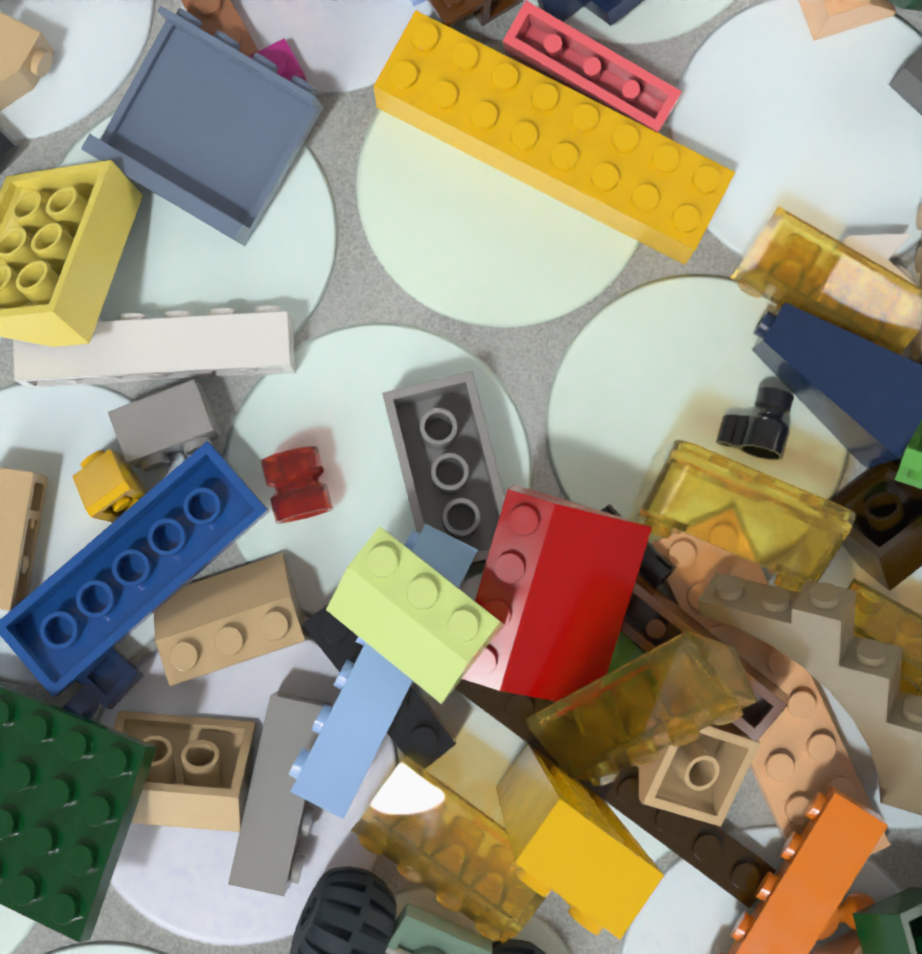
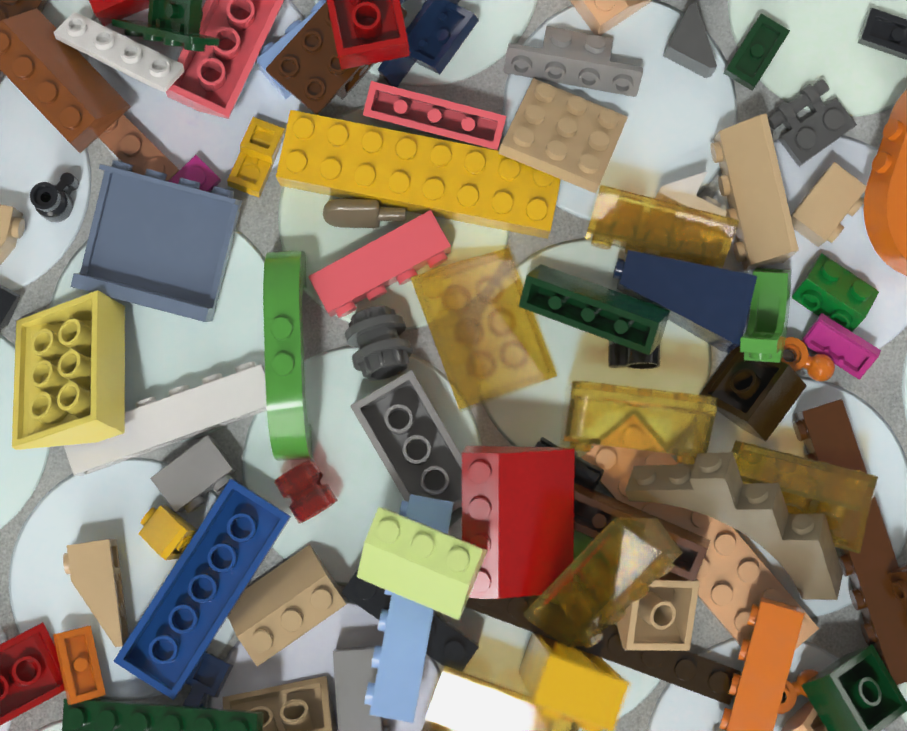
camera: 10 degrees left, 0 degrees up
none -> black piece [30,173,79,222]
none -> yellow slope [227,117,285,198]
none -> bright green arch [263,250,312,461]
none -> coral brick [308,210,451,318]
none -> dark tan piece [323,199,406,228]
none -> dark grey piece [345,306,413,380]
none -> clear yellow slope [411,248,557,413]
none -> tan plate [498,78,628,194]
none -> light grey bracket [503,26,643,97]
none -> dark green brick [518,264,670,355]

